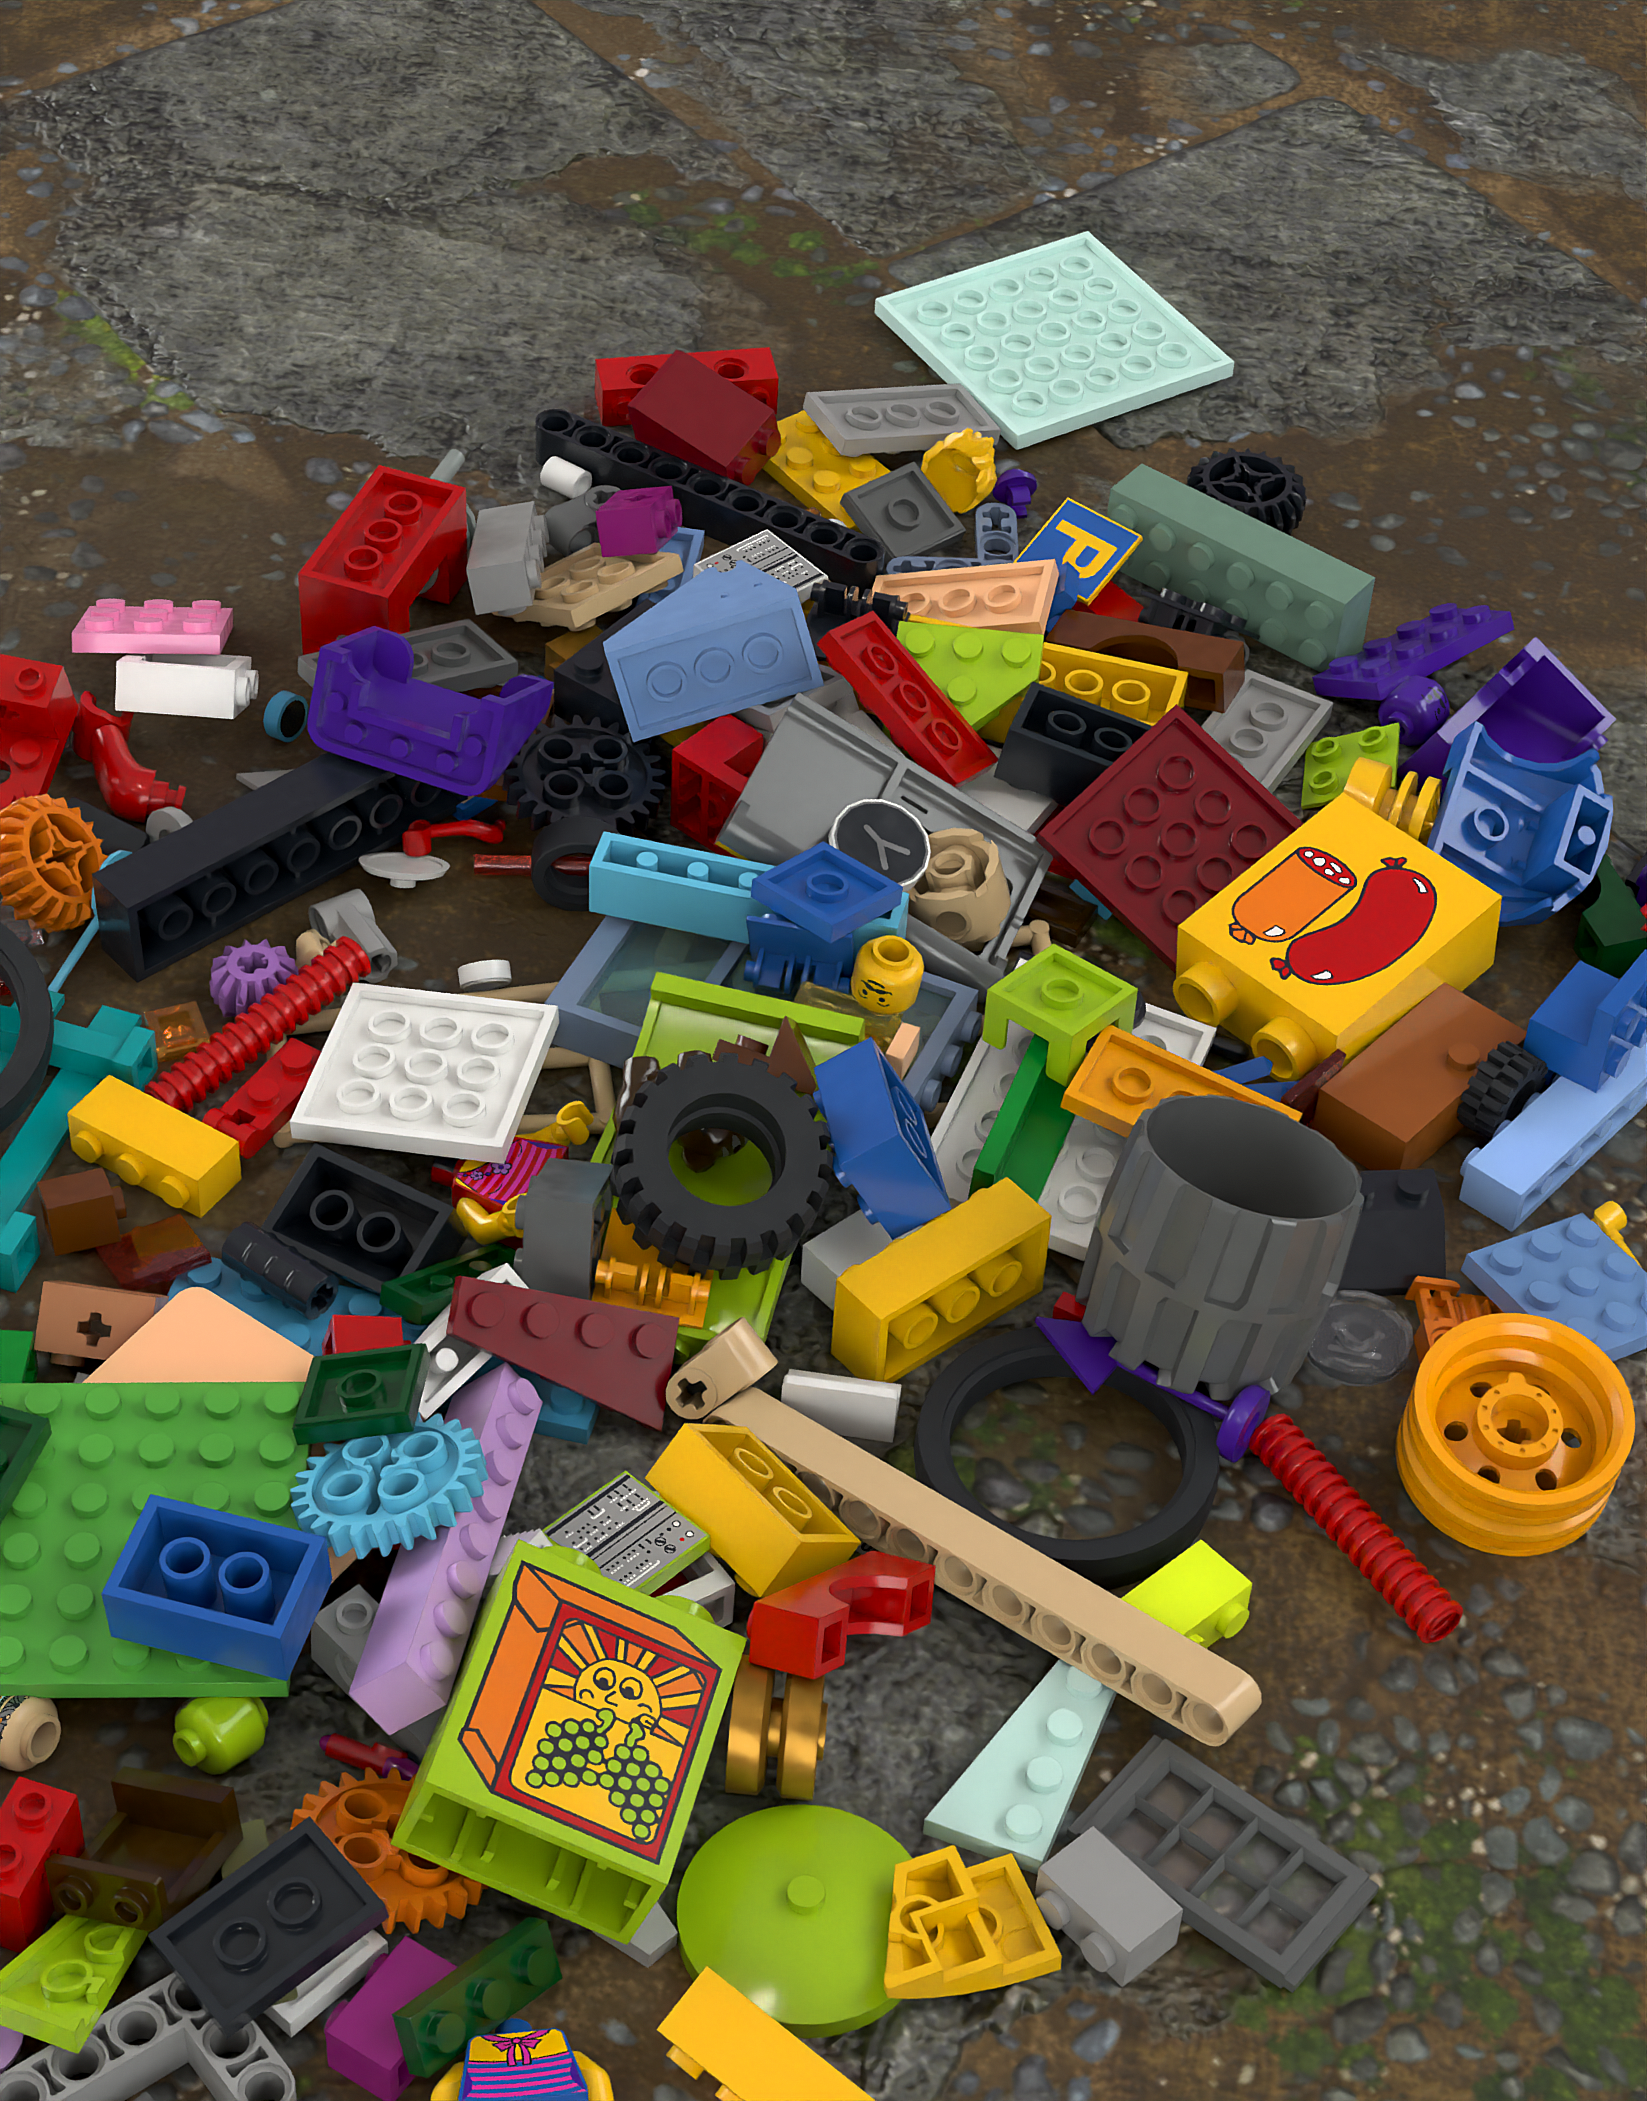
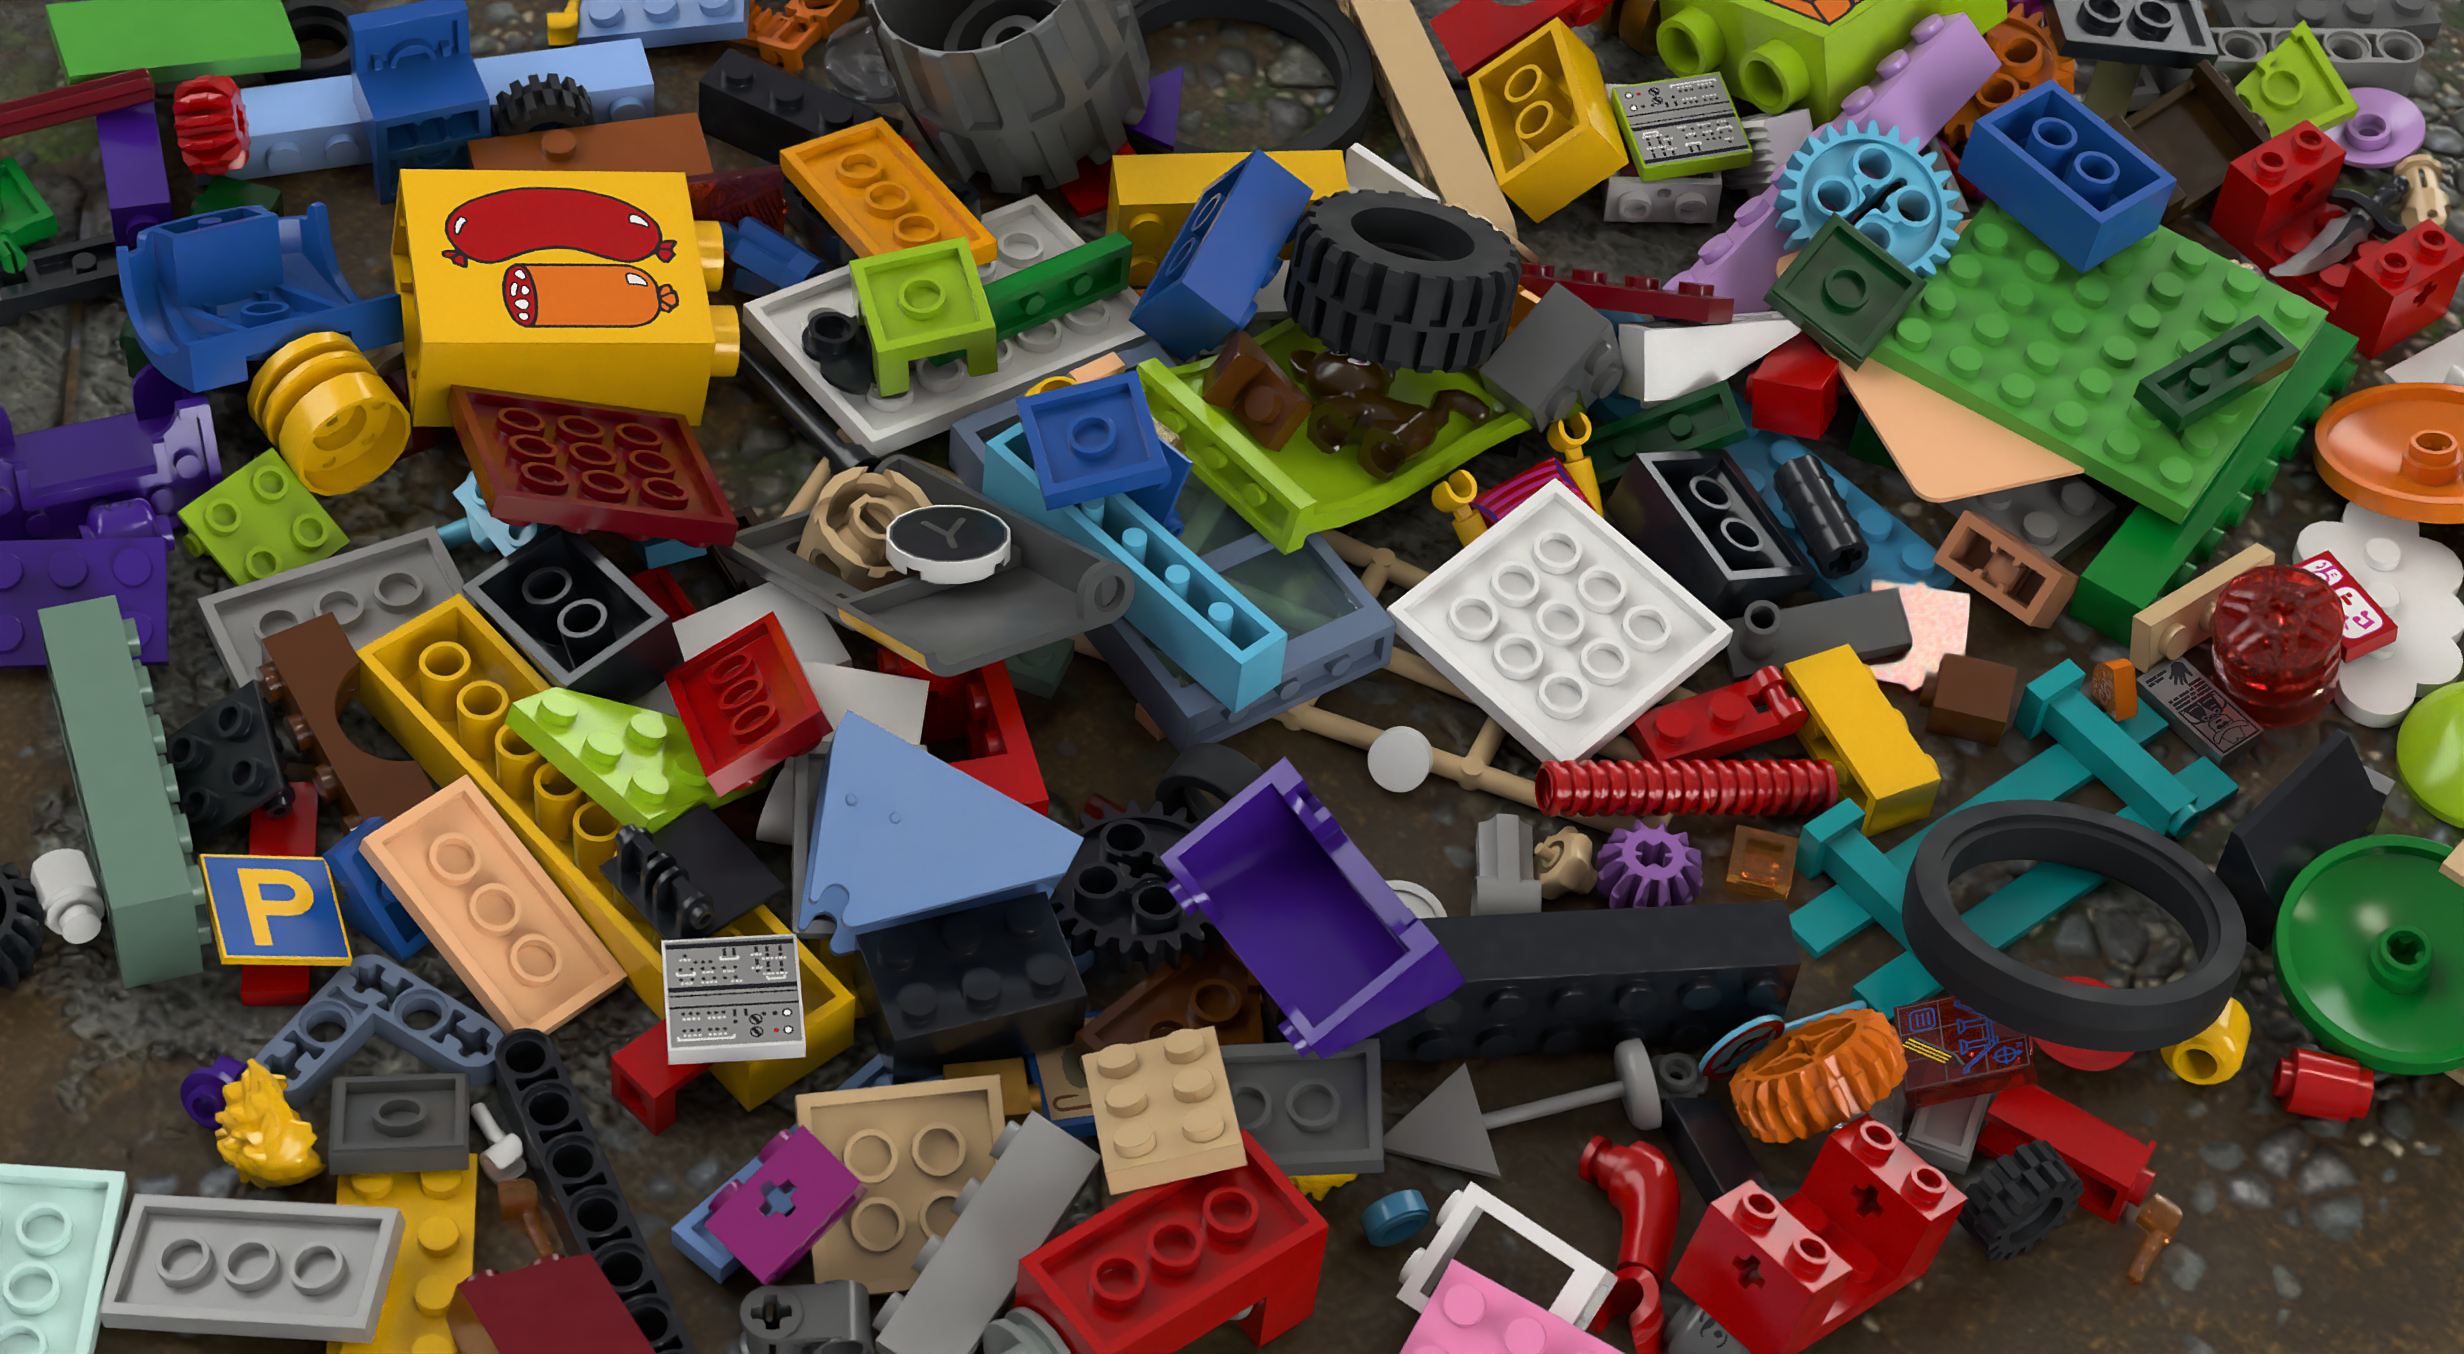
camera: 150 degrees left, 5 degrees up
none -> tan plate [1082,1026,1247,1195]
none -> dark grey piece [1723,586,1913,684]

